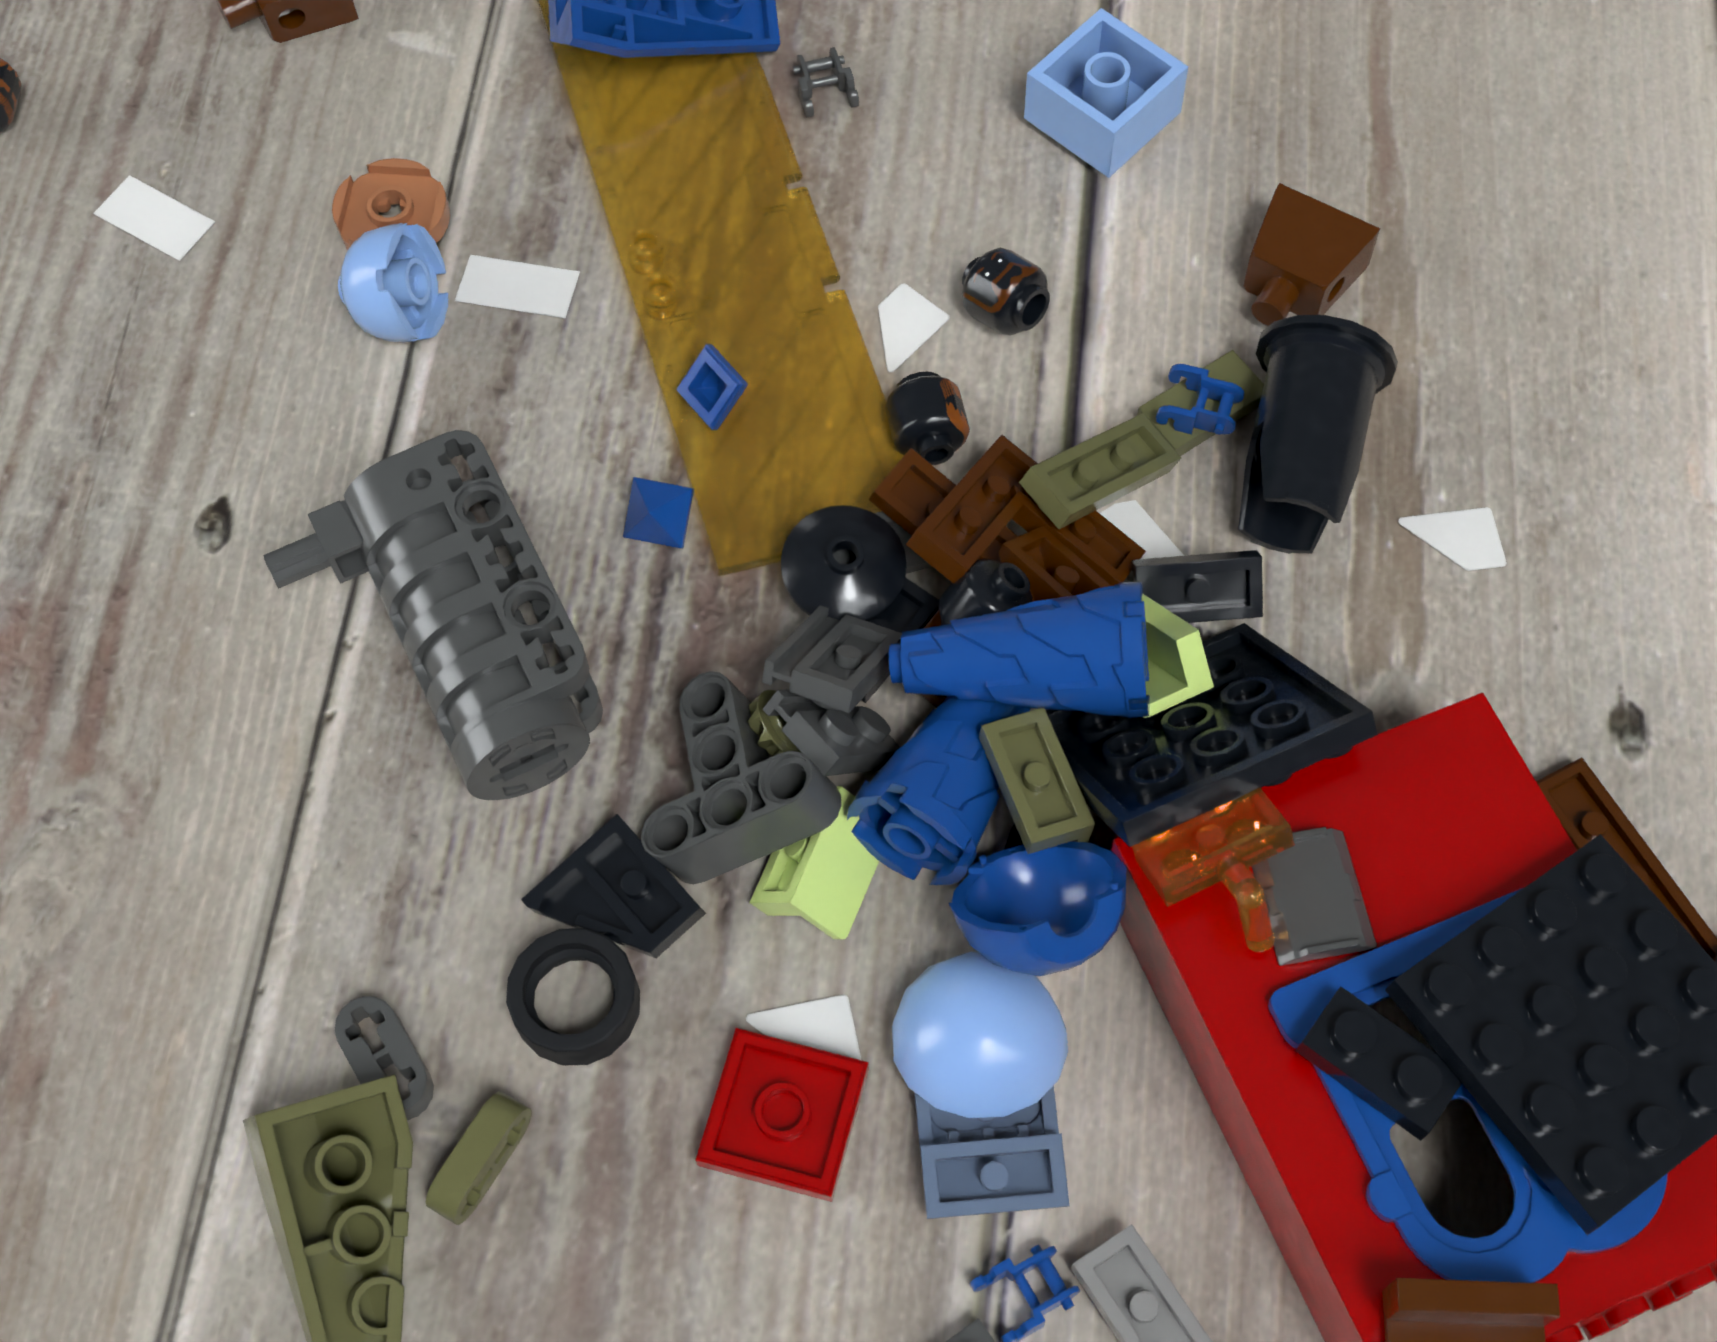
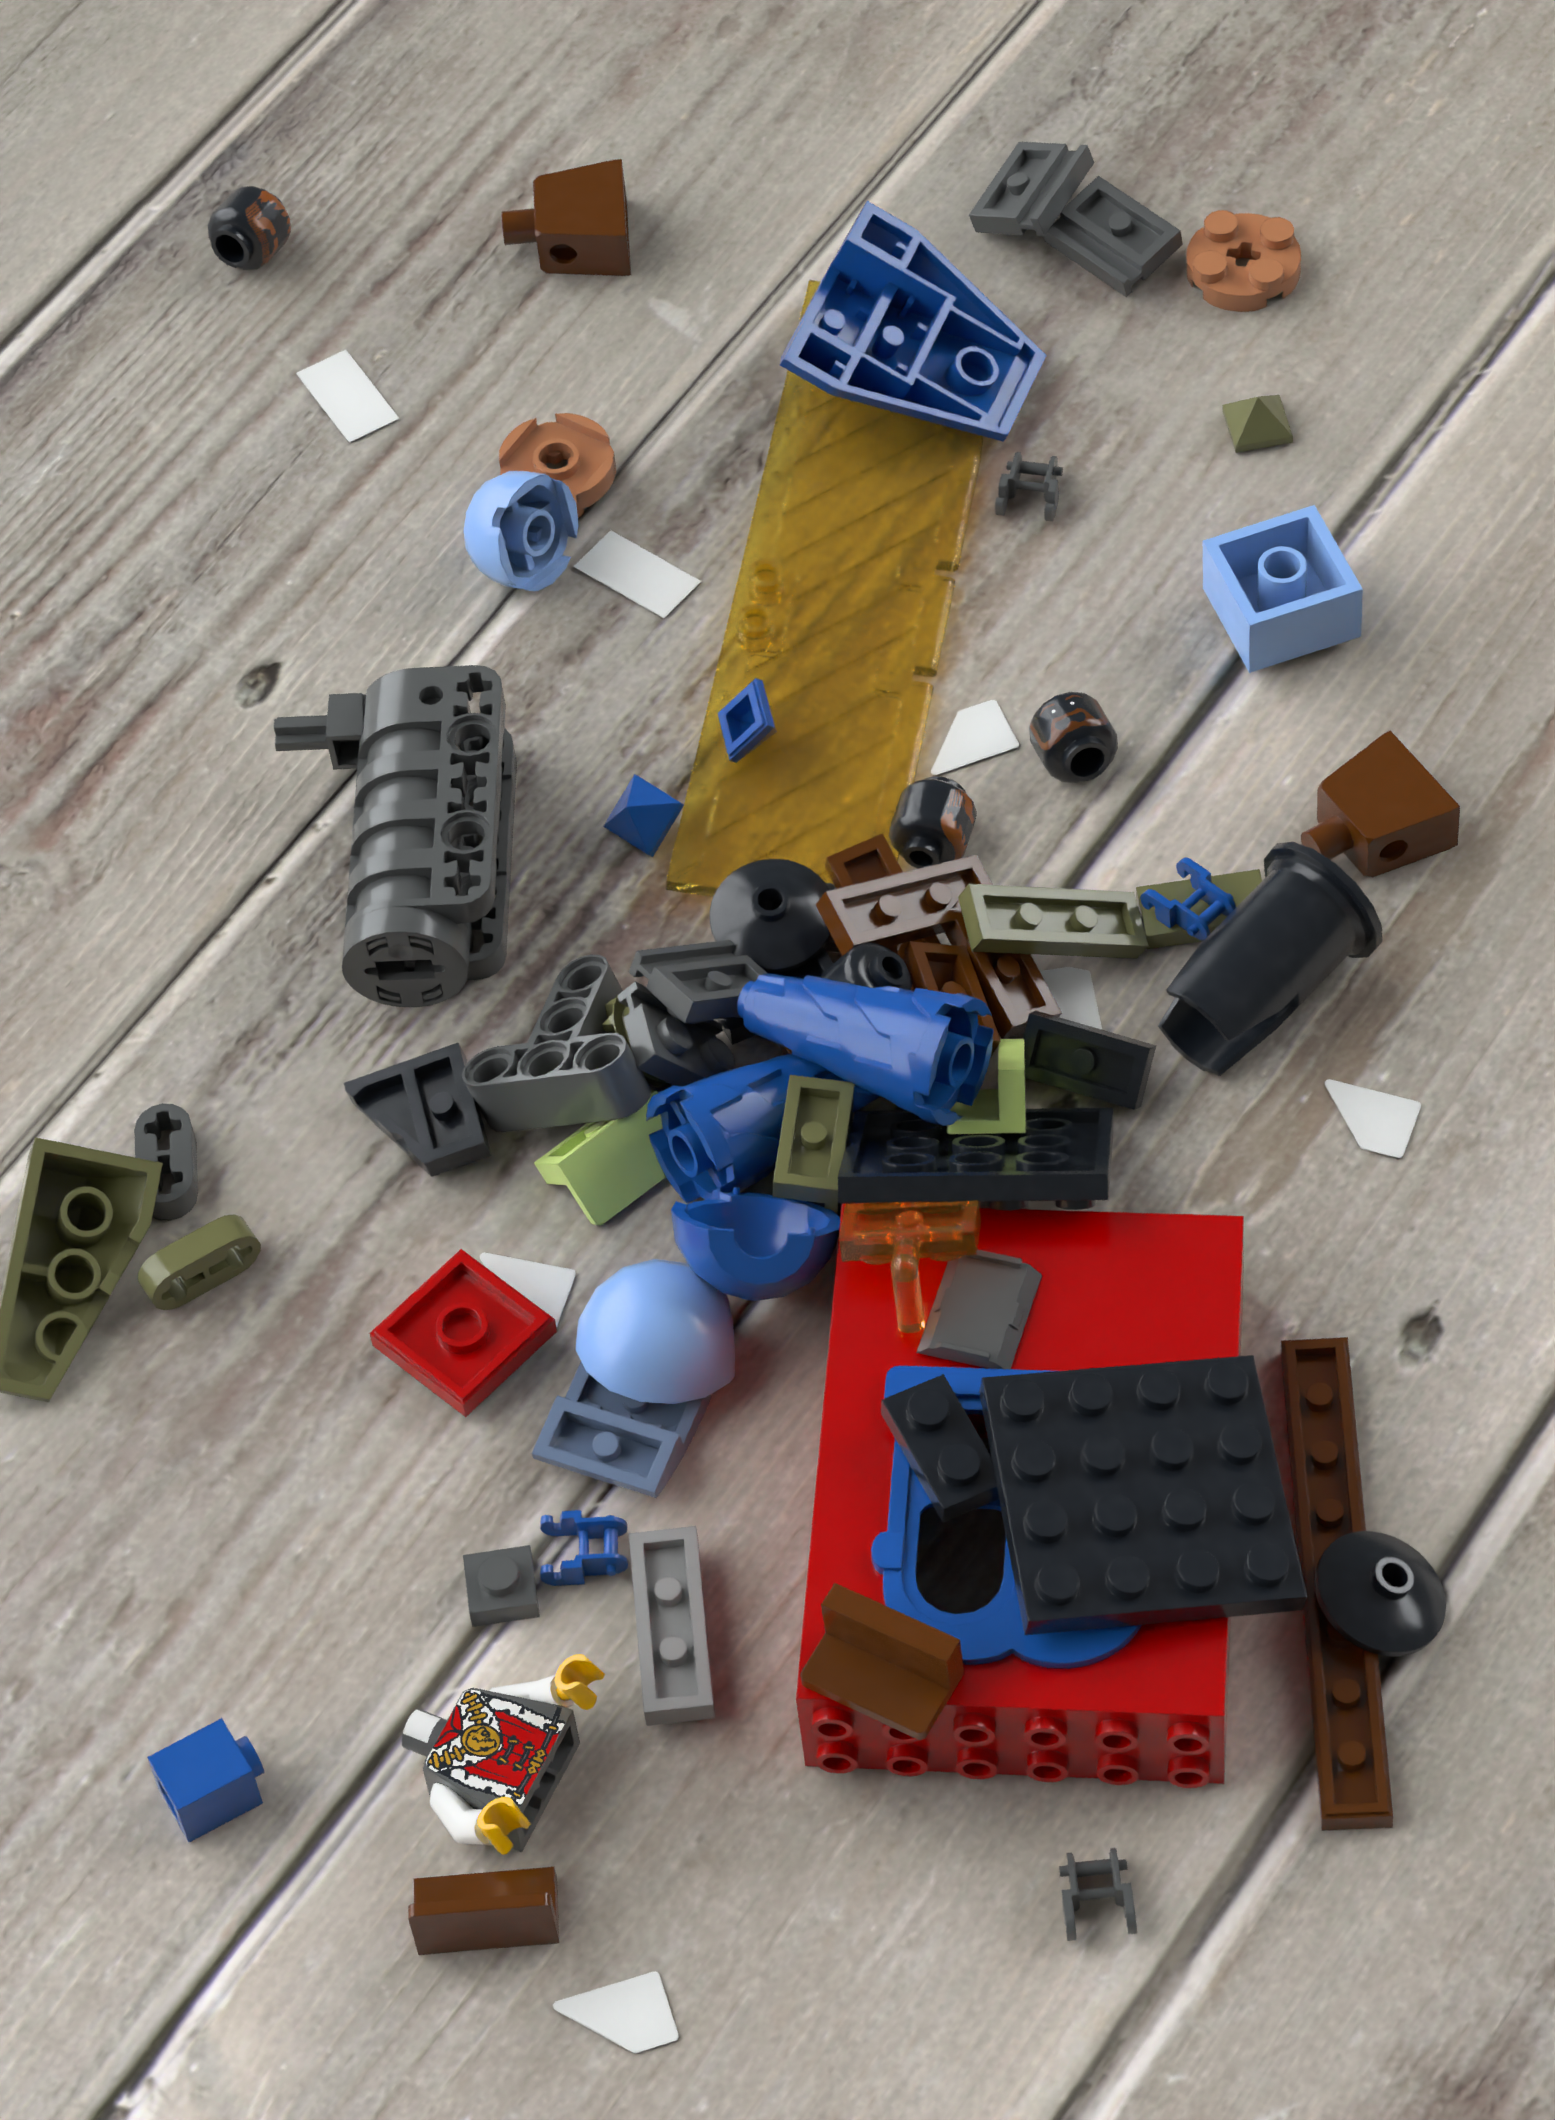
camera: 30 degrees right, 10 degrees down
black tyre [506,928,640,1066] -> none

